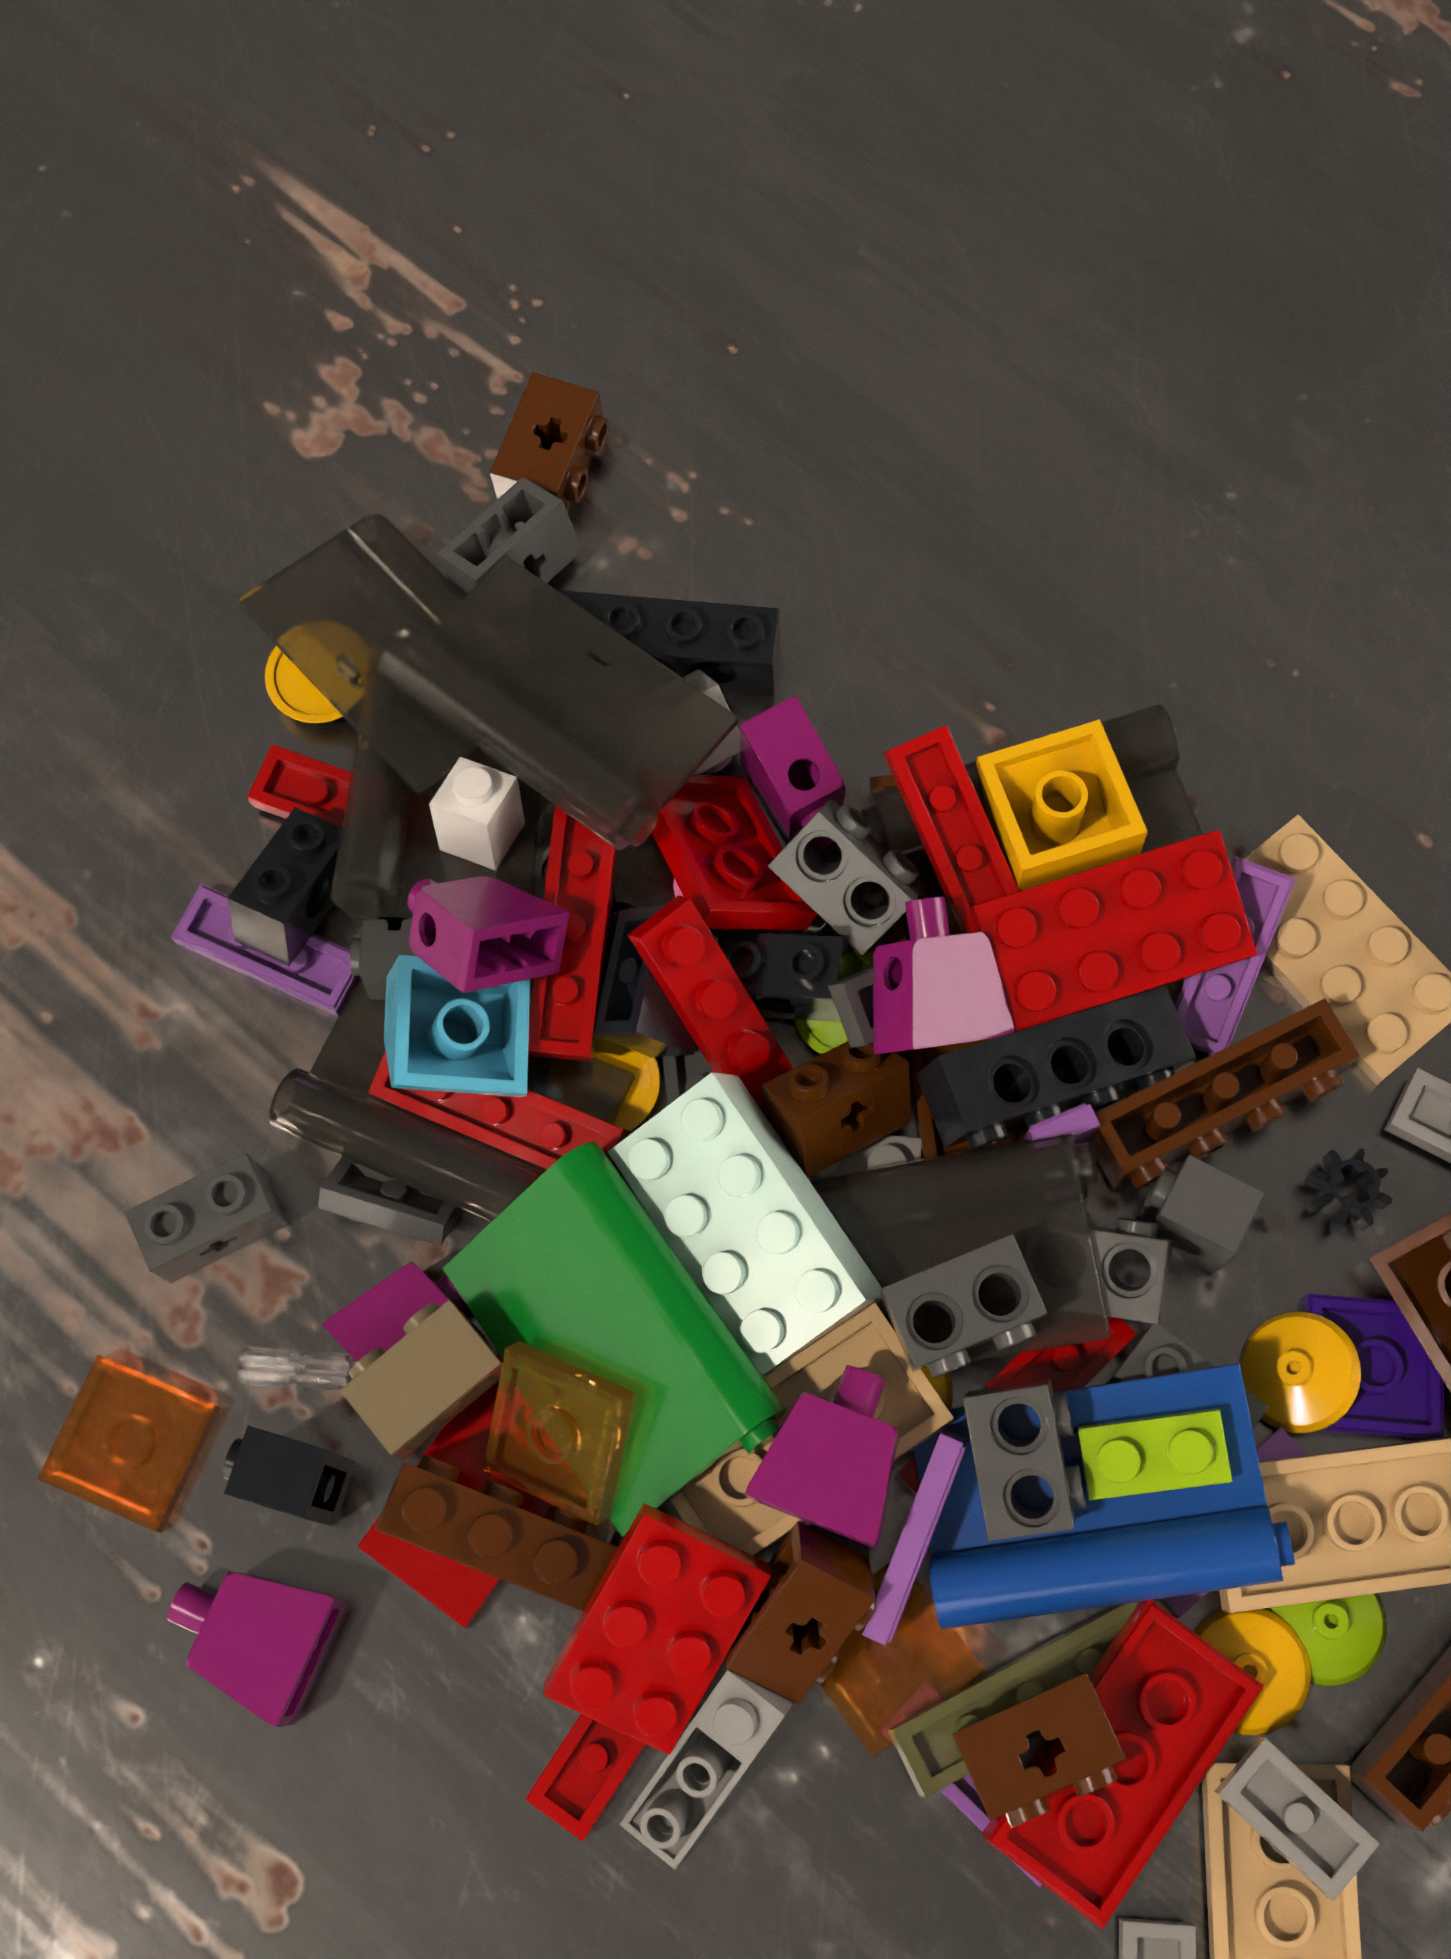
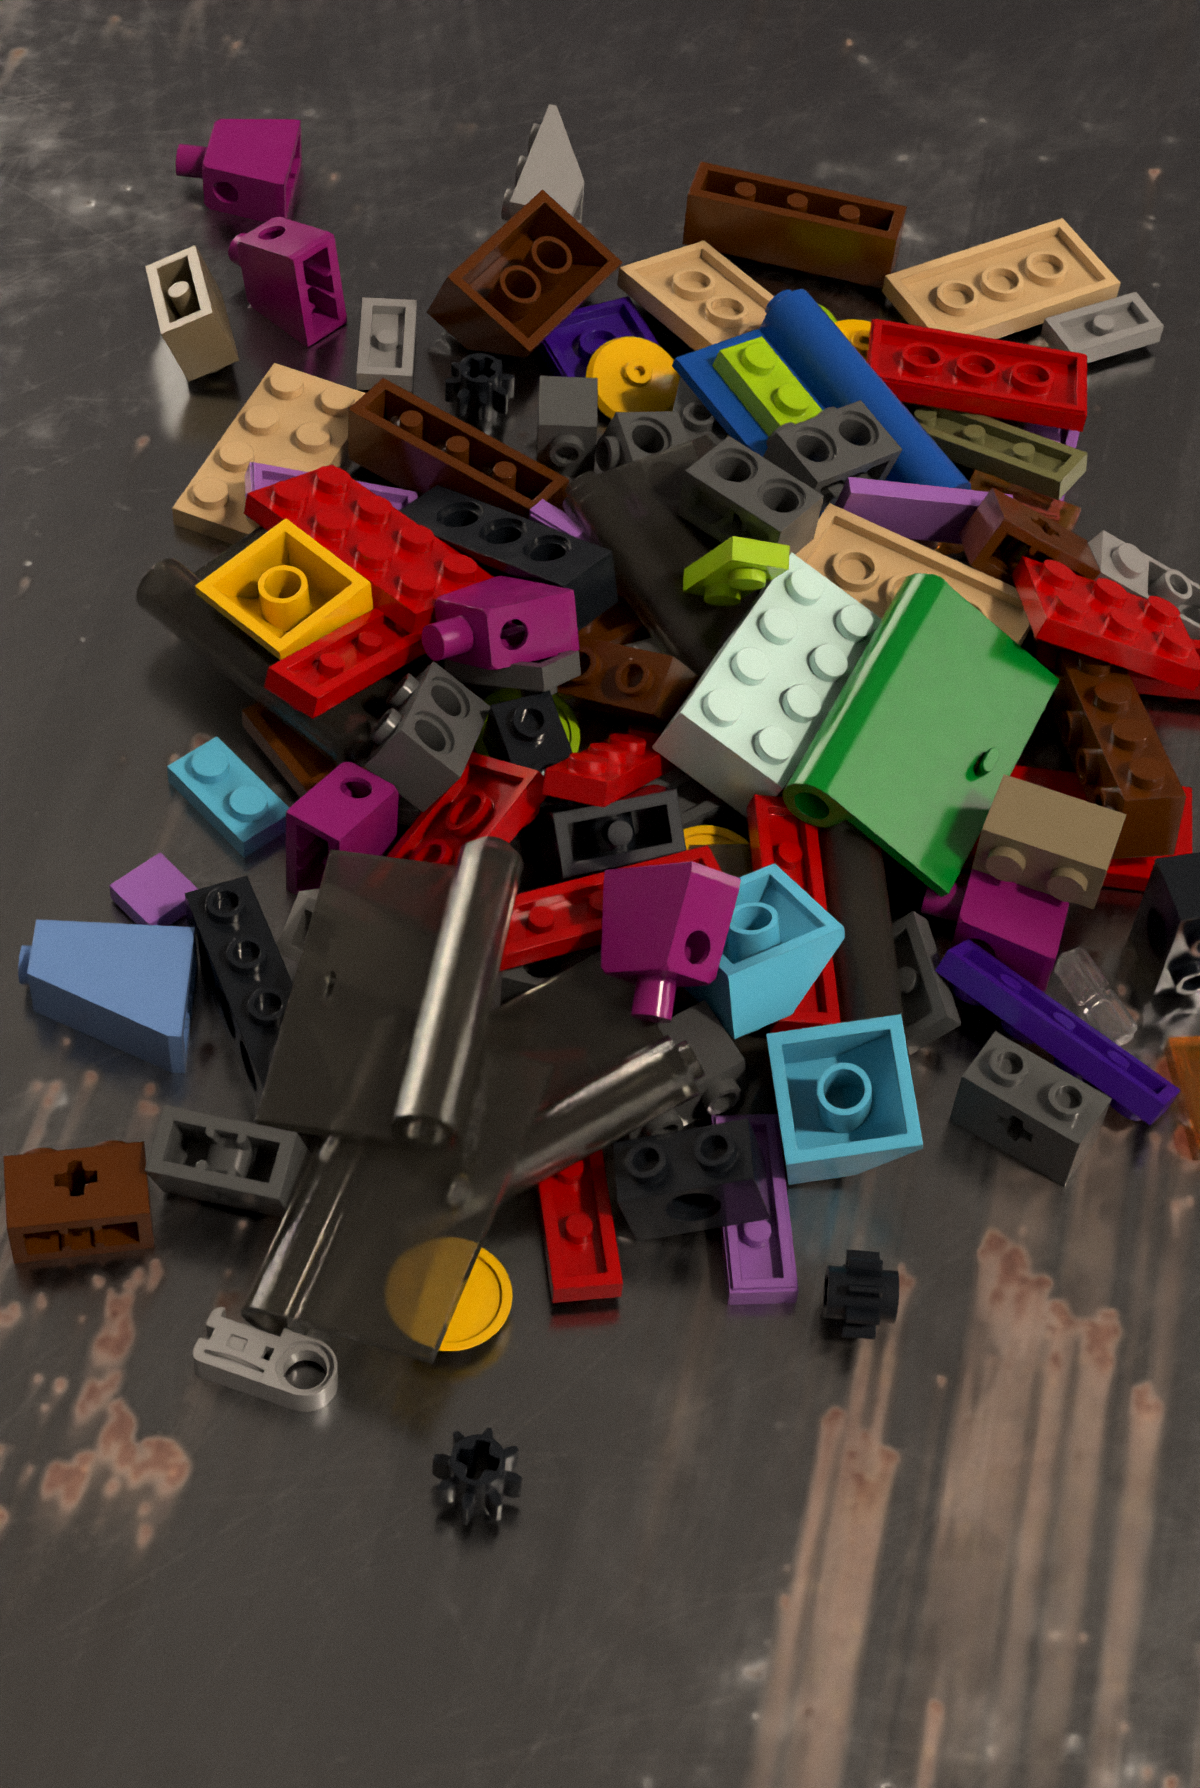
camera: 130 degrees left, 20 degrees down
white brick [429,757,525,871] -> none
clear orange tile [483,1341,636,1526] -> none
magenta torso [745,1365,899,1549] -> none
reddish brown brick [952,1673,1126,1828] -> none
light grey plate [1214,1737,1380,1901] -> none
none -> medium blue slope [18,919,198,1074]
none -> medium lavender tile [109,852,198,926]
none -> medium azure plate [167,736,289,858]
none -> light grey piece [192,1307,338,1412]
none -> black gear [432,1427,522,1525]
none -> lime plate [683,536,790,606]
none -> medium azure slope [766,1014,923,1185]
none -> black gear [823,1249,899,1340]
none -> dark purple plate [935,939,1181,1126]

